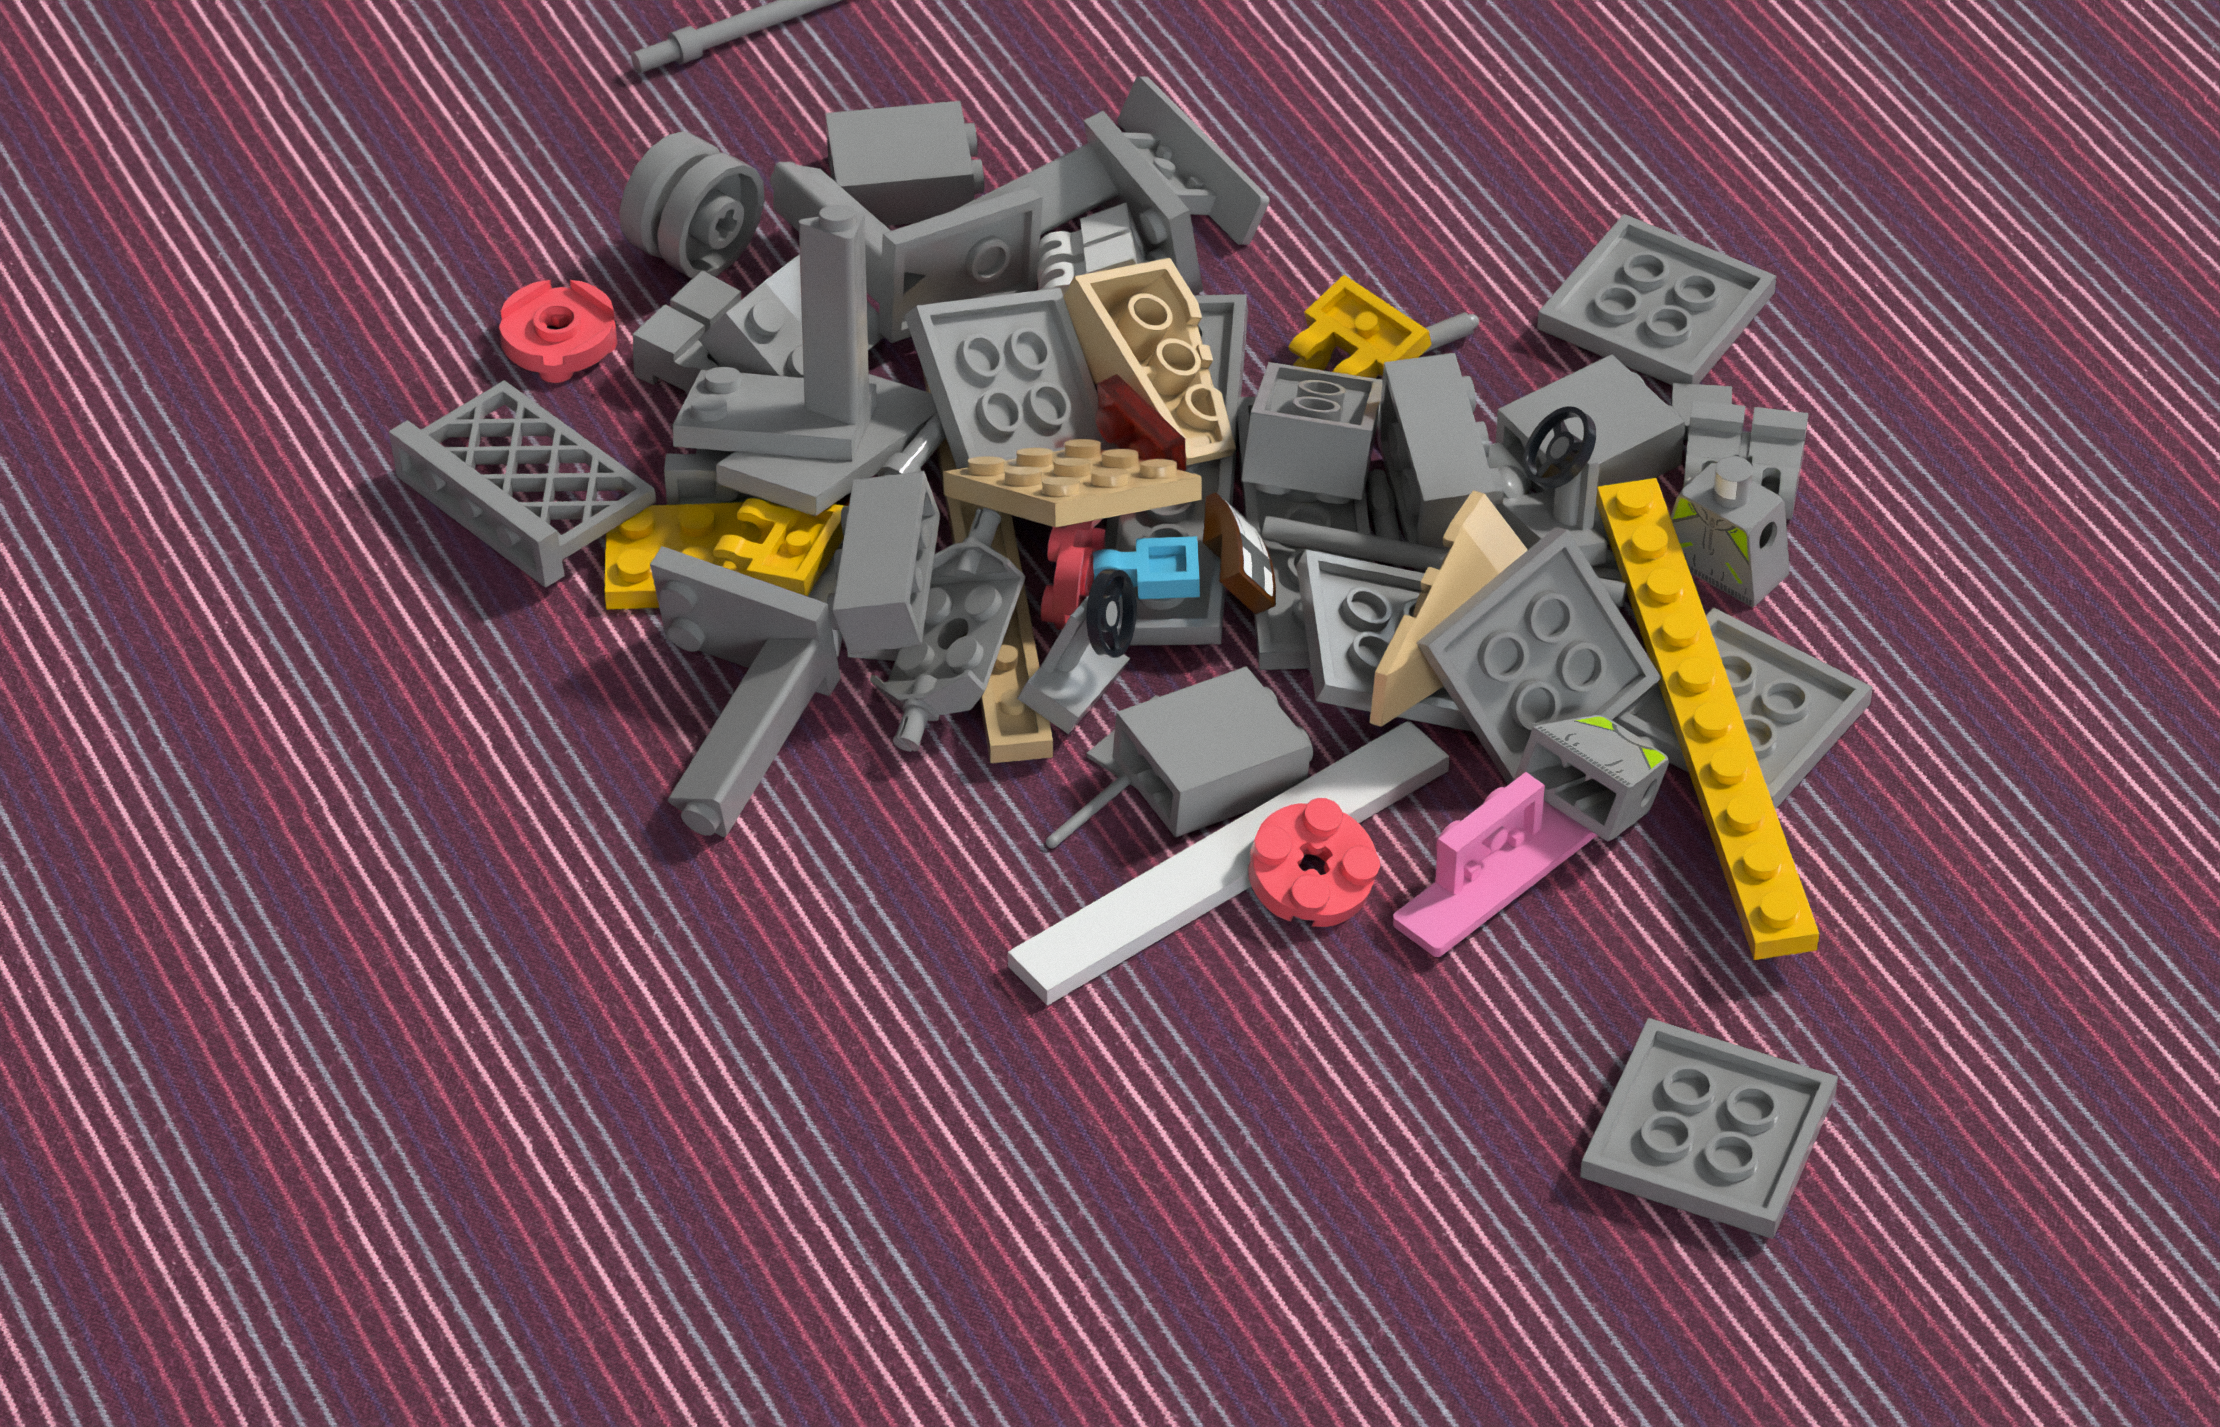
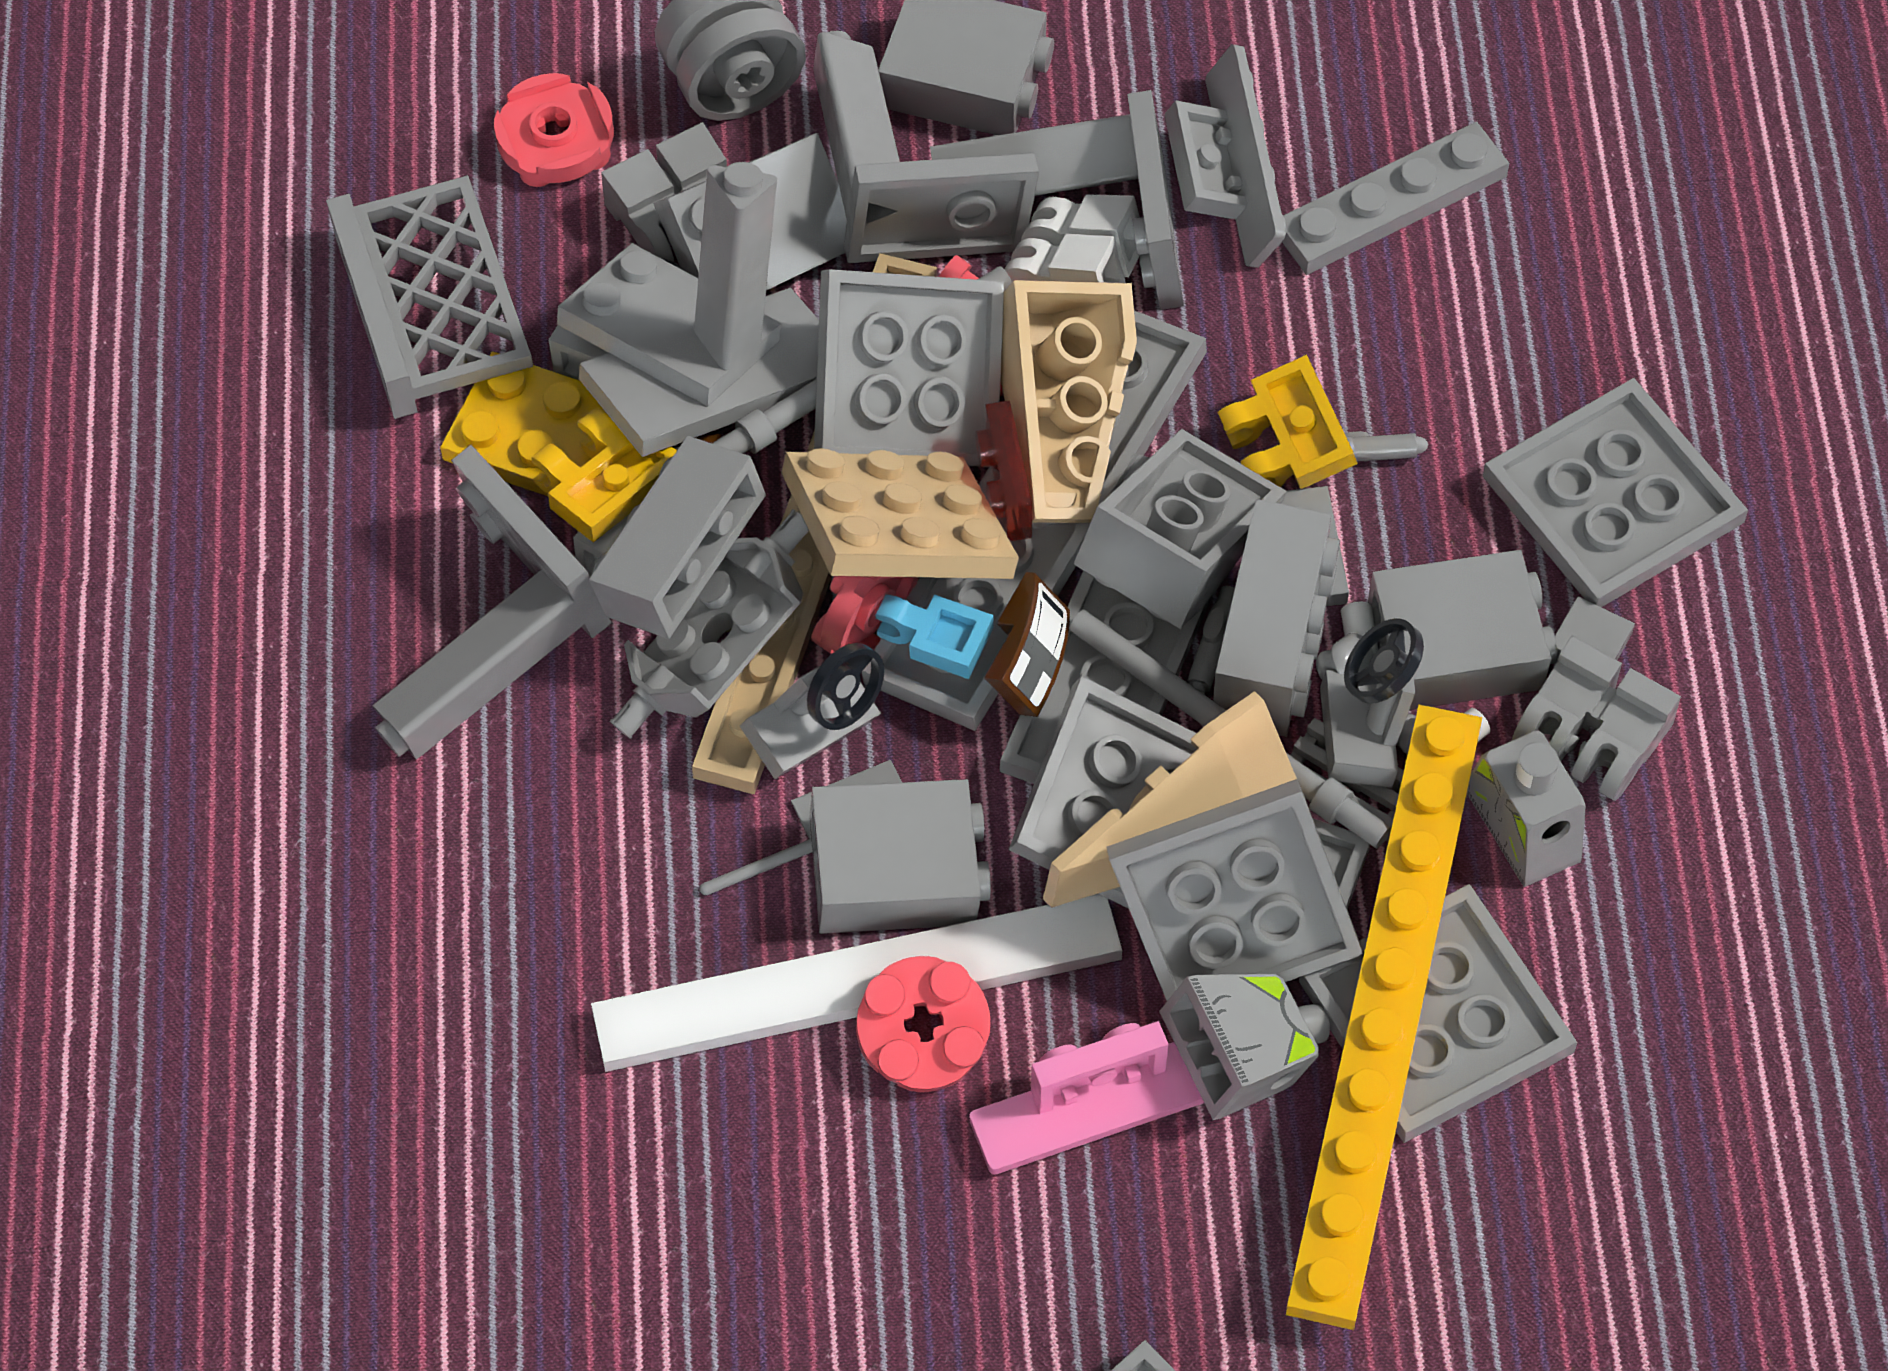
camera: 25 degrees right, 15 degrees up
none -> light grey plate [1282,121,1509,275]

